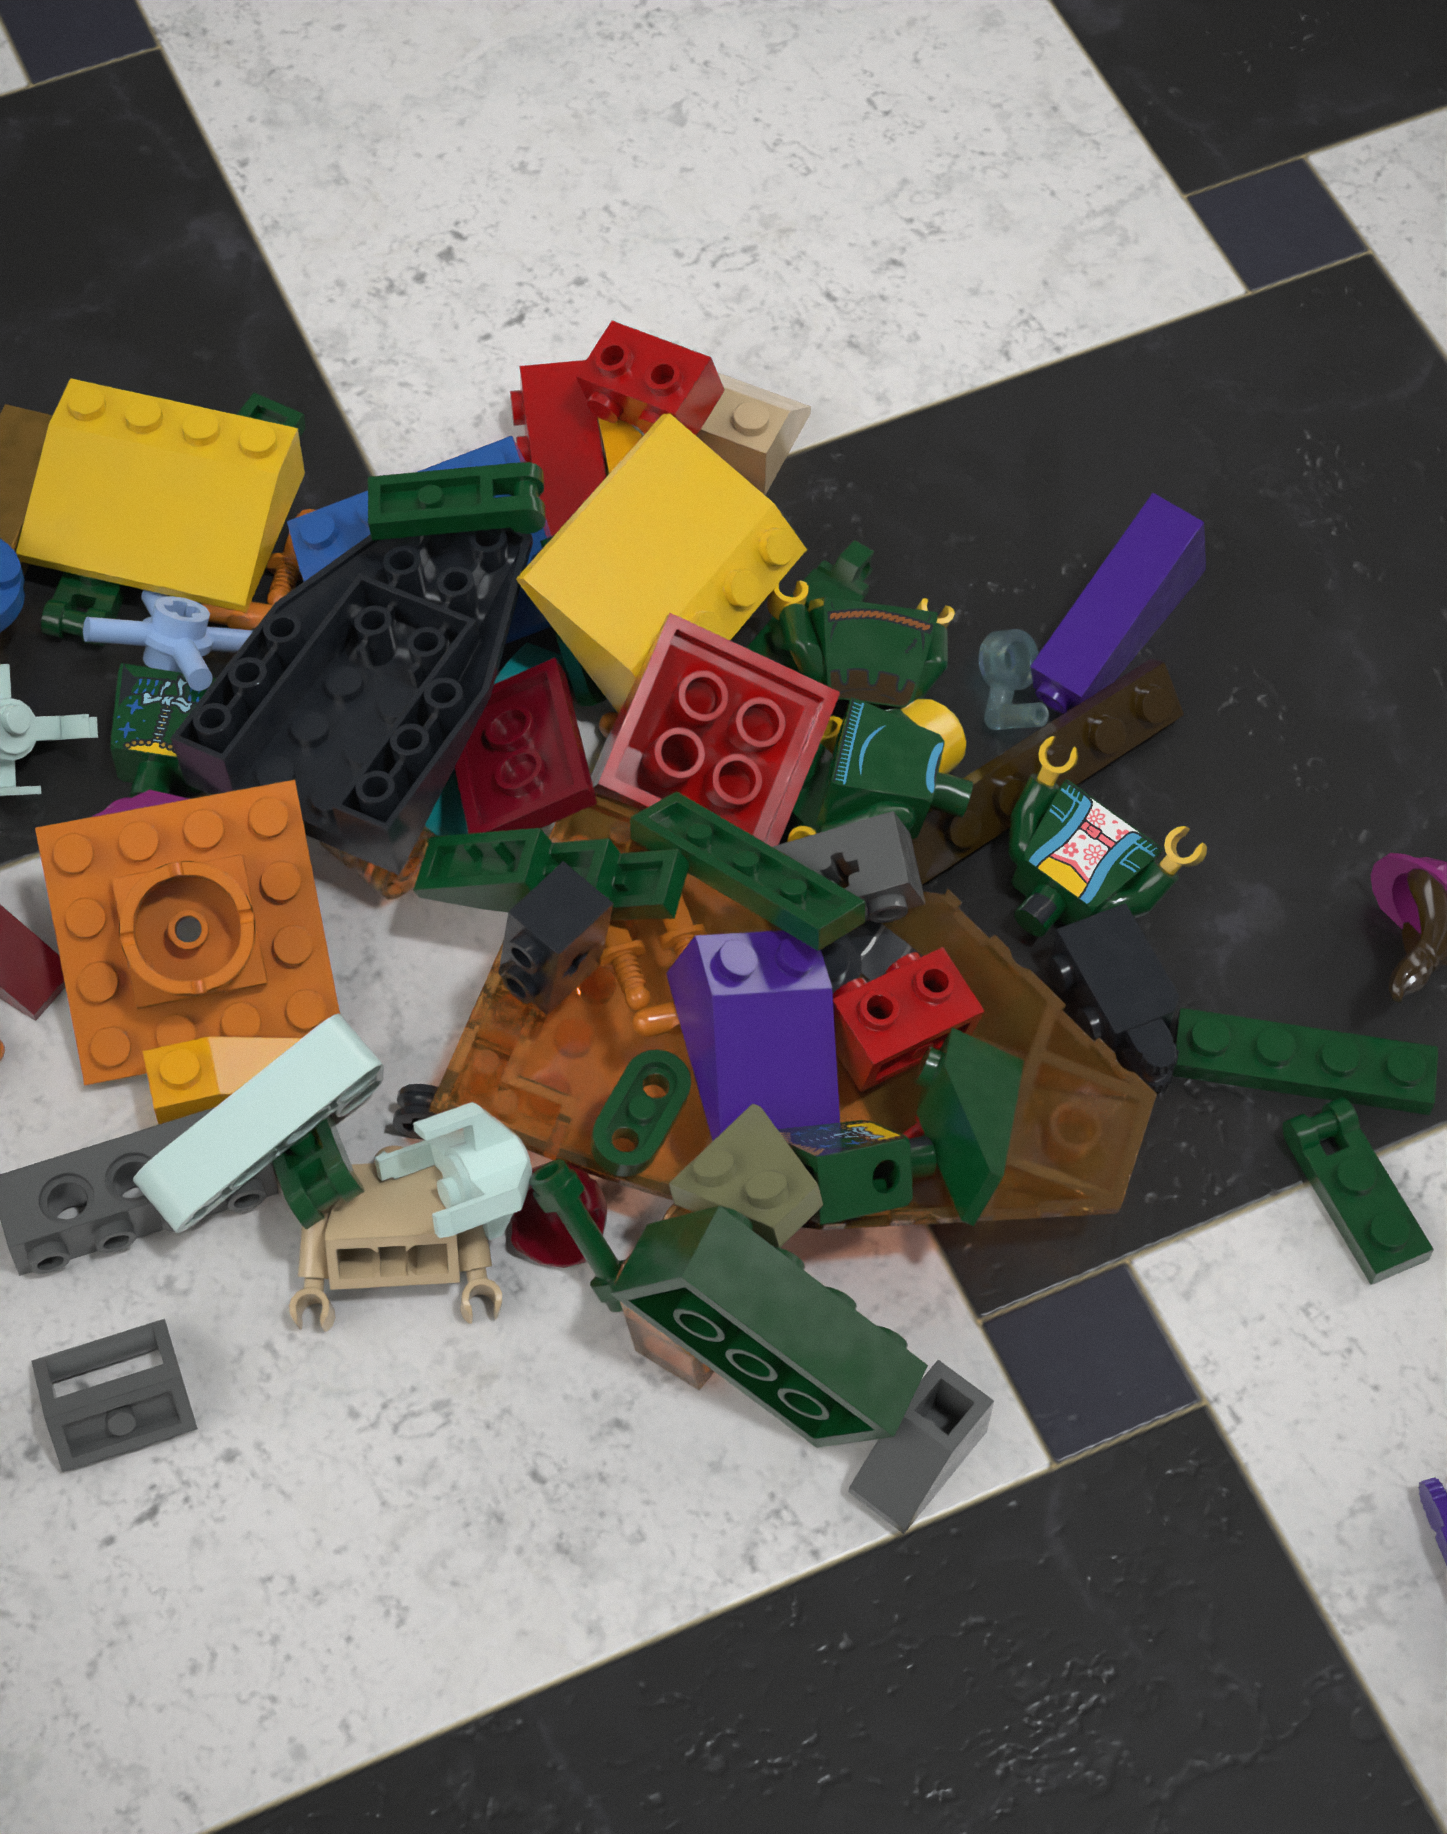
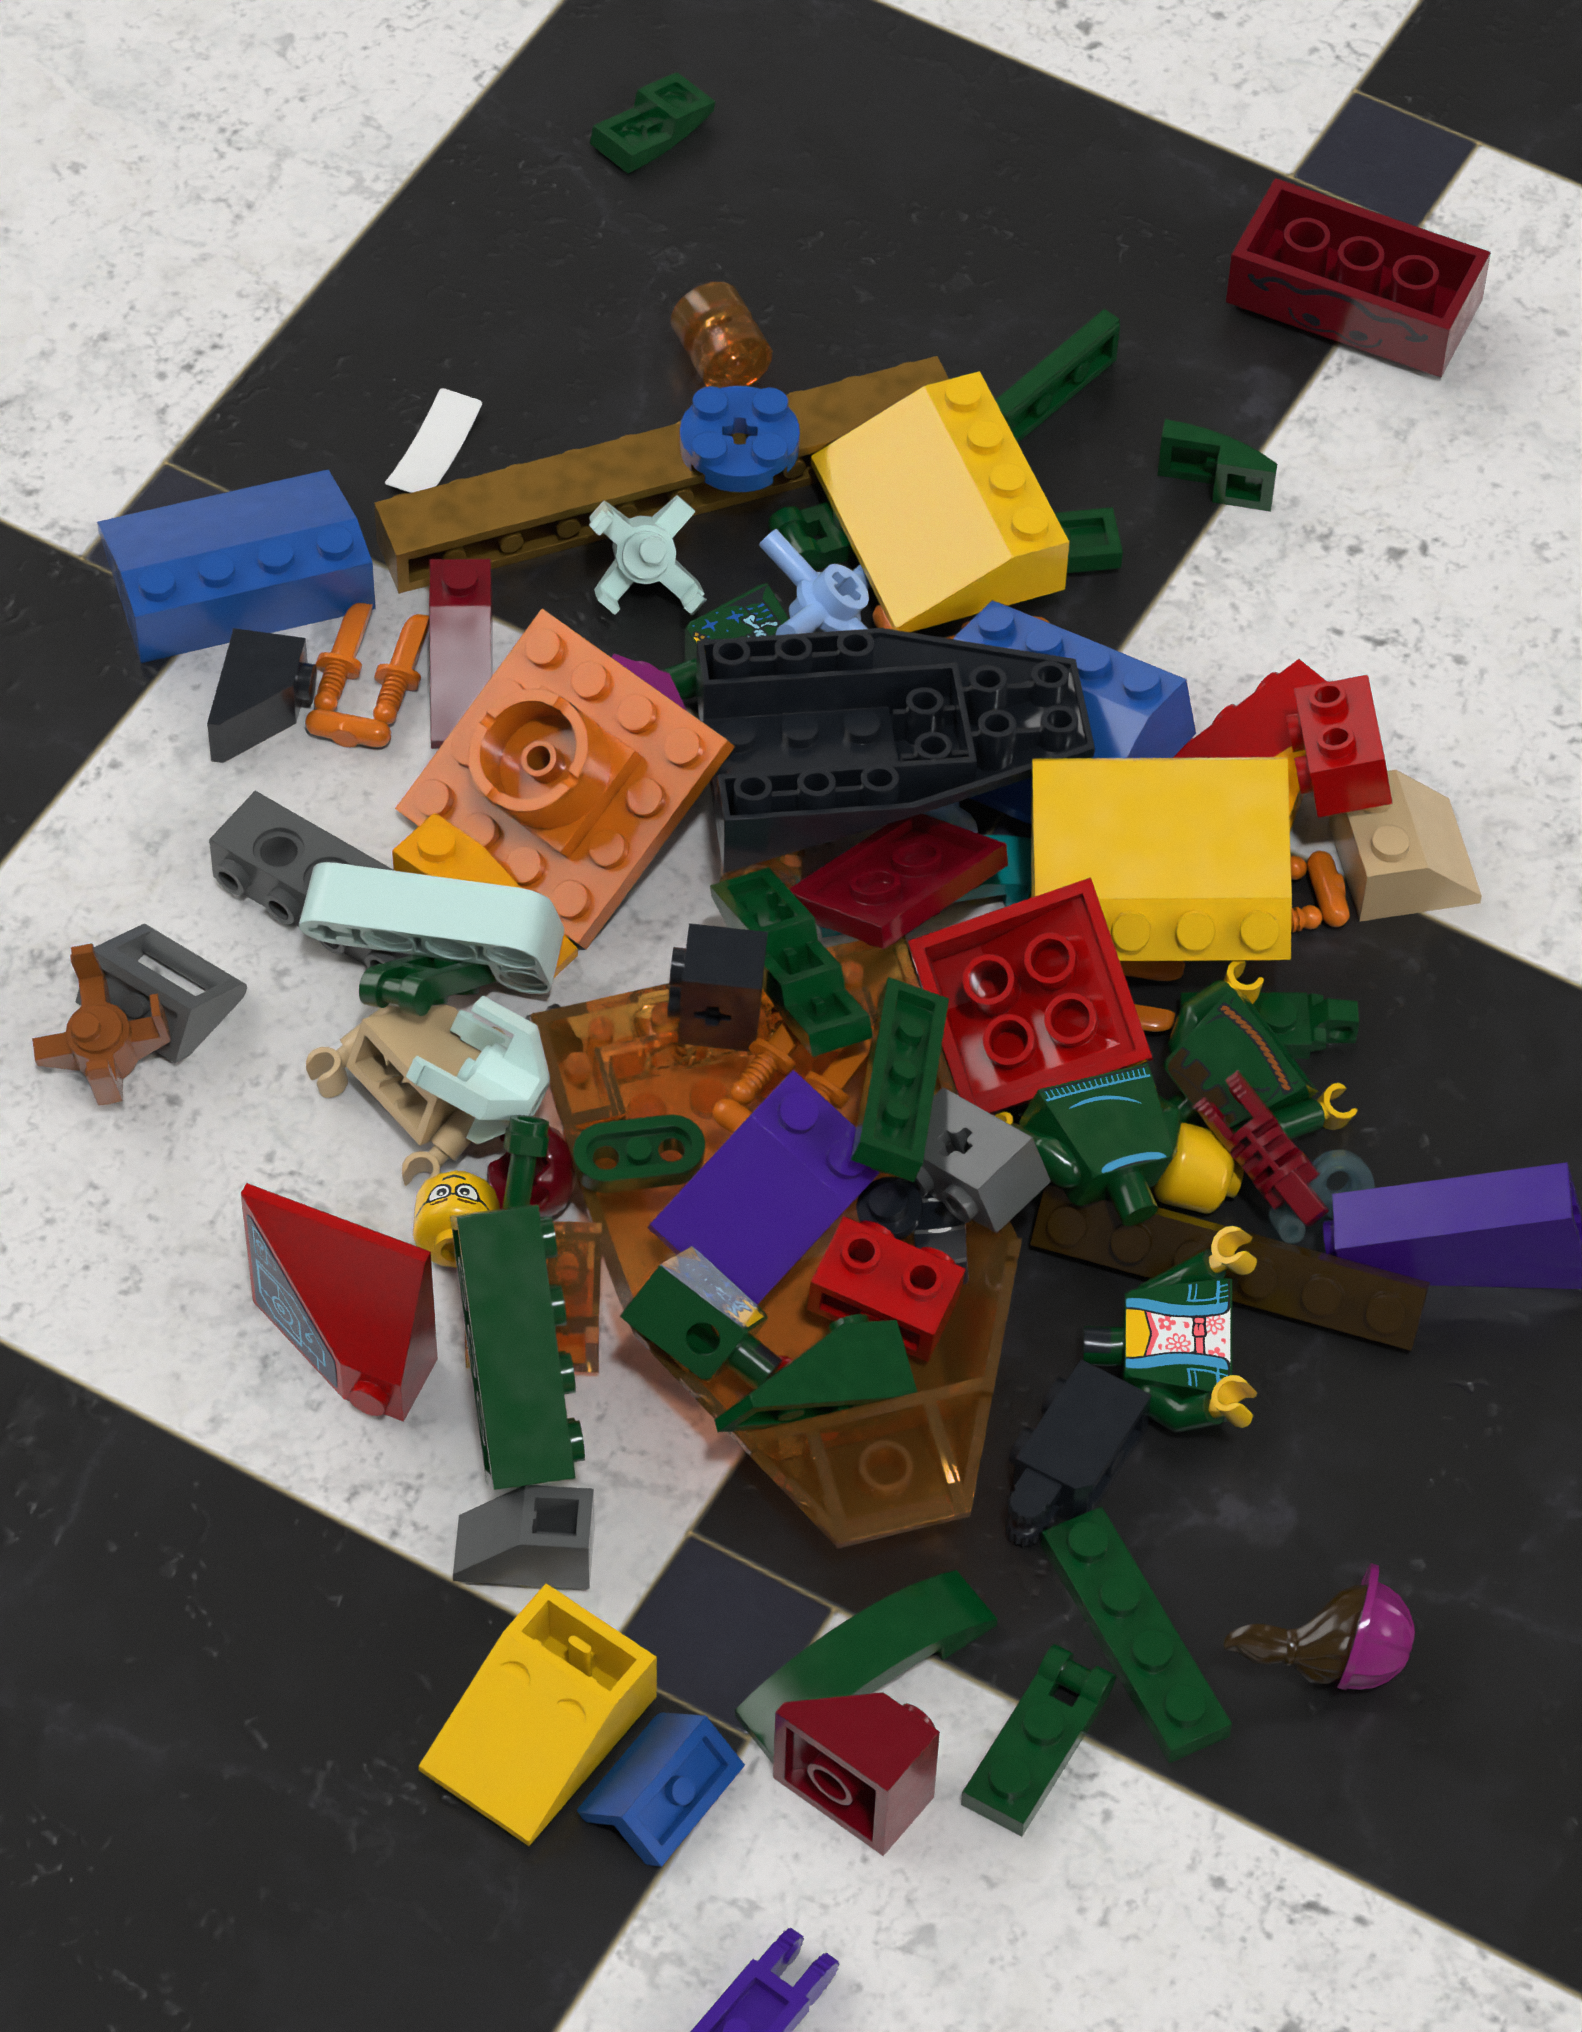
camera: 55 degrees right, 5 degrees down
dark green plate [368,462,546,540] -> none
olive wing [668,1104,823,1248] -> none
none -> dark orange piece [32,943,171,1106]
none -> red slope [241,1183,438,1422]
none -> yellow head [412,1170,500,1268]
none -> yellow slope [419,1583,657,1846]
none -> blue panel [577,1712,745,1867]
none -> dark green slope [735,1570,998,1764]
none -> dark red slope [773,1692,940,1856]
none -> dark green tile [995,309,1120,443]
none -> dark green slope [1157,419,1278,512]
none -> dark red hinge [1192,1070,1329,1227]
none -> dark red brick [1226,178,1491,377]

